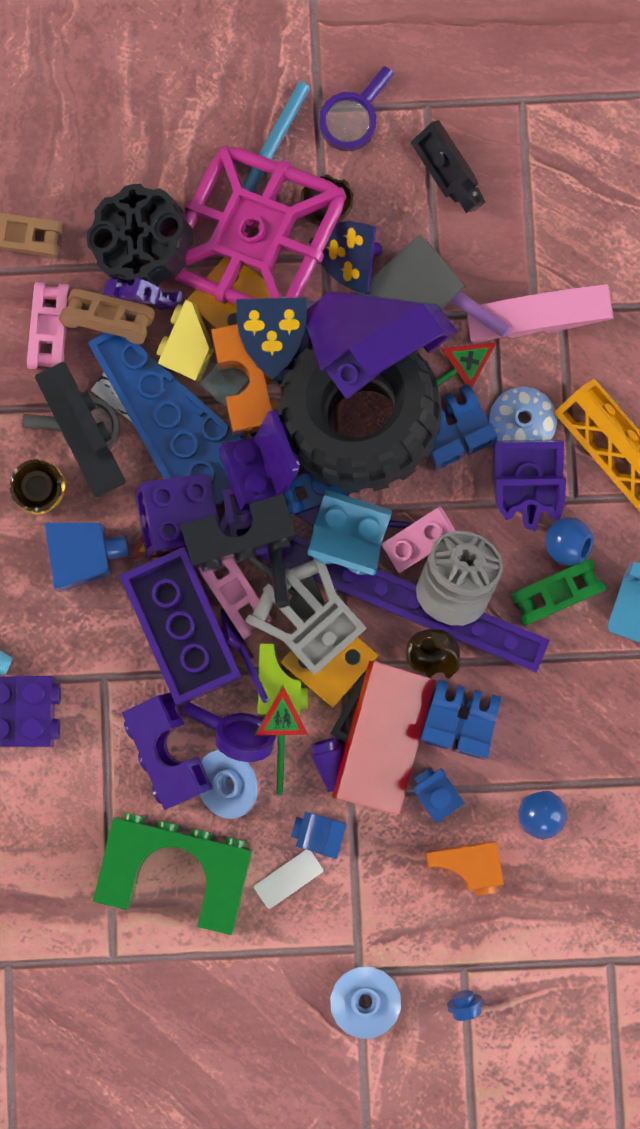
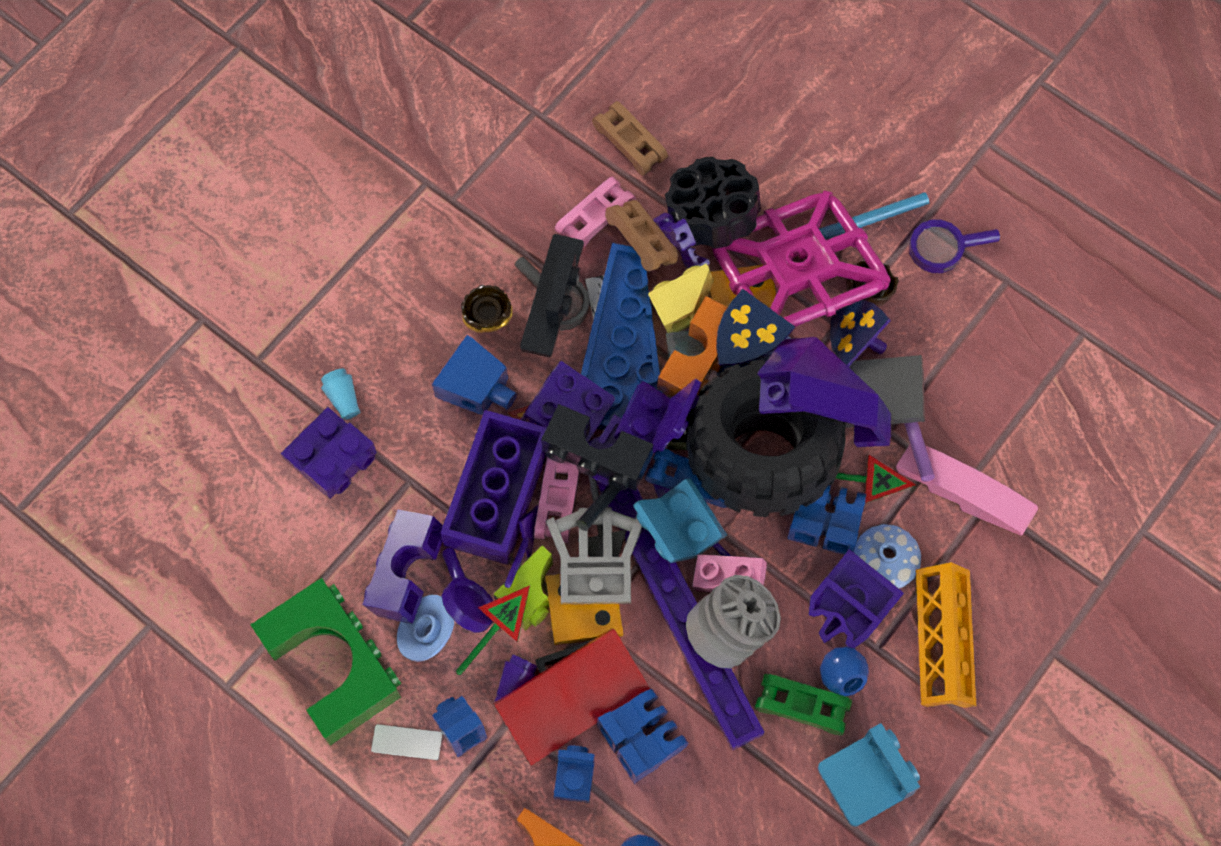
camera: 40 degrees right, 15 degrees down
dark brown hair [406,629,460,679] -> none
black hinge [411,120,486,213] -> none

